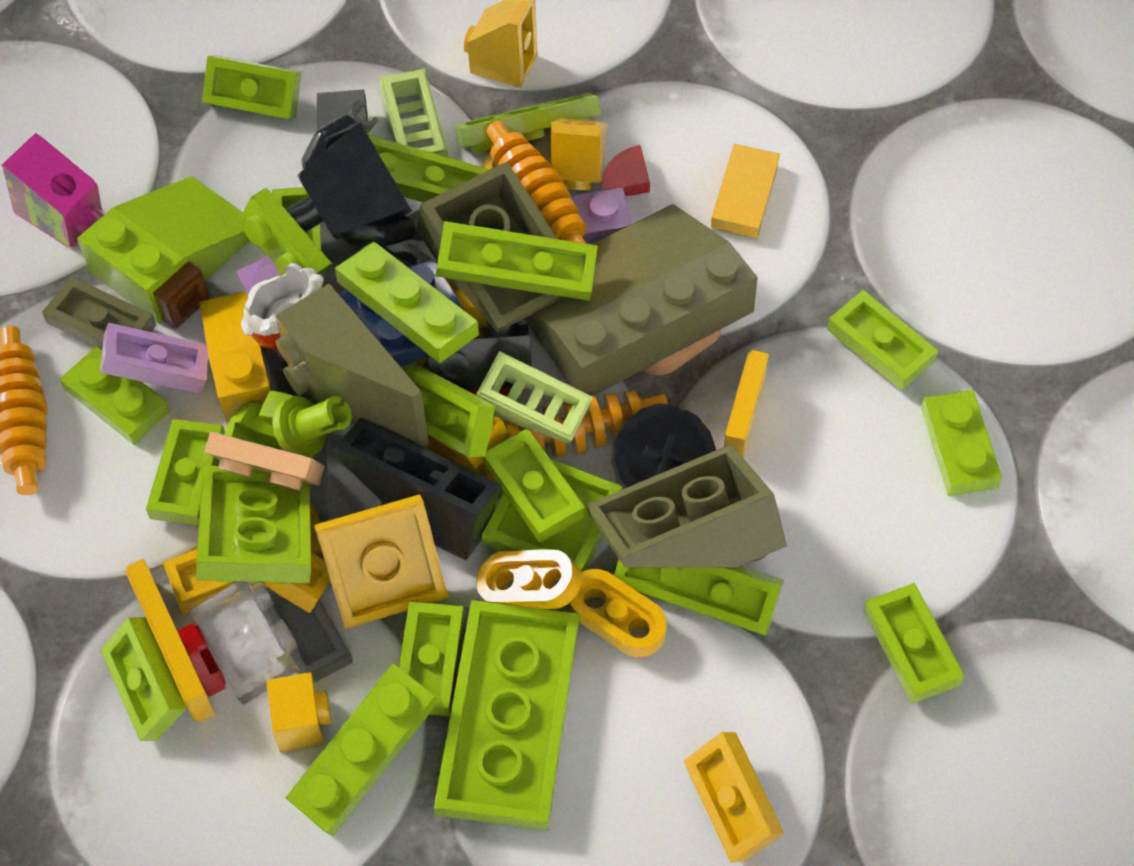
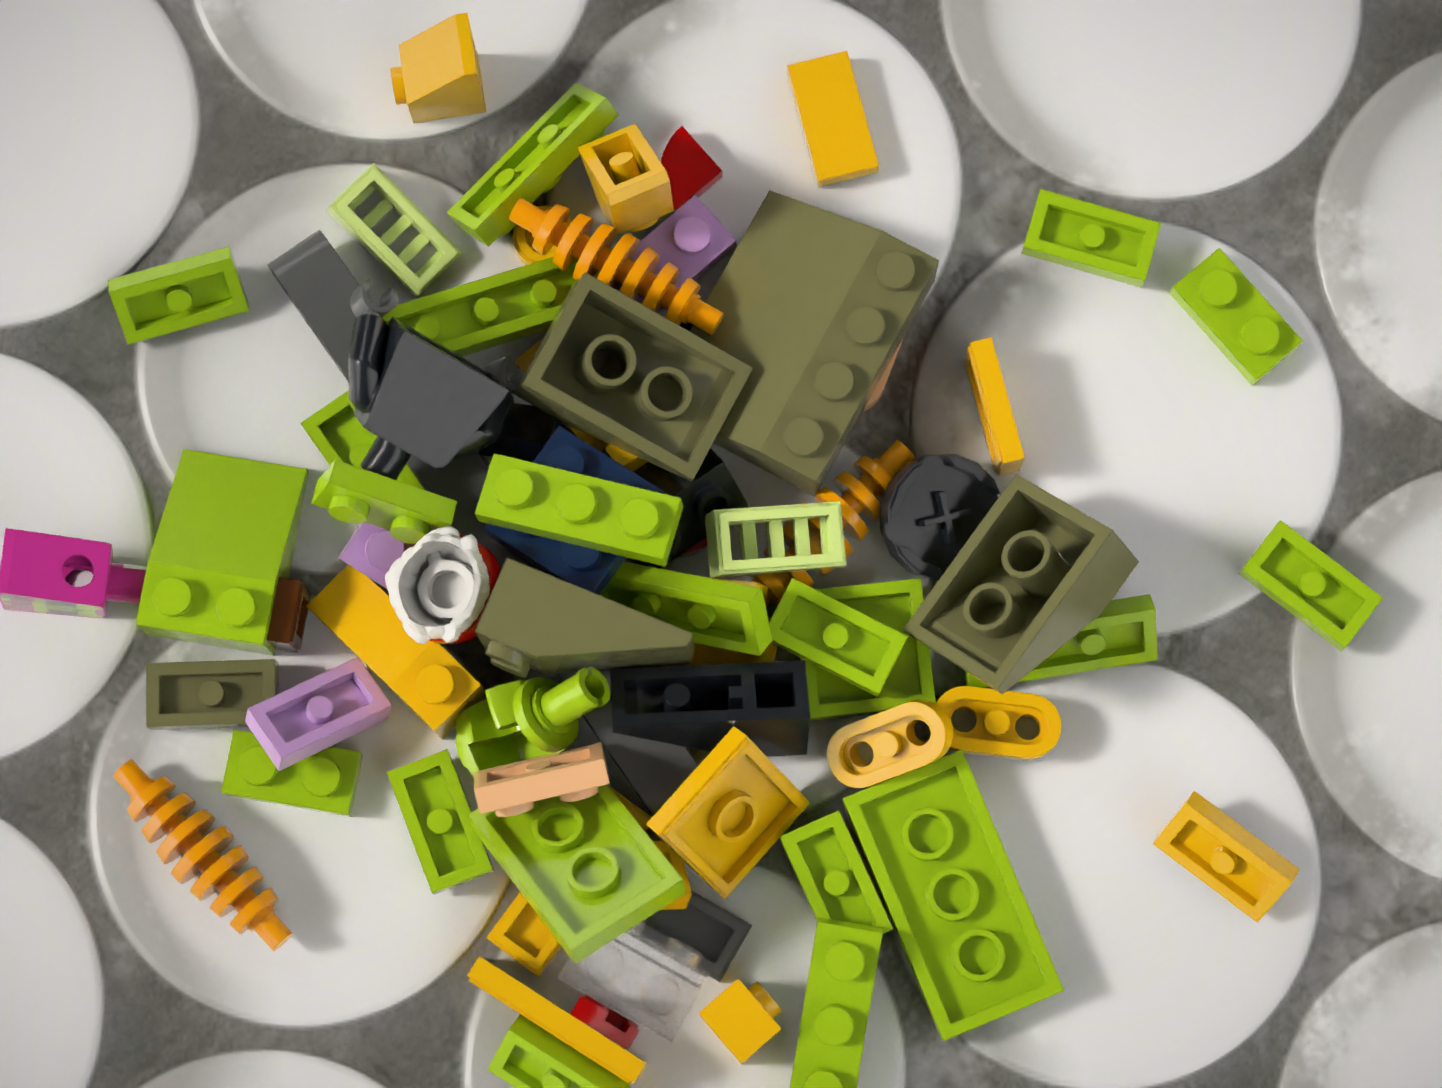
camera: 30 degrees left, 20 degrees up
lime plate [436,221,598,301] -> none

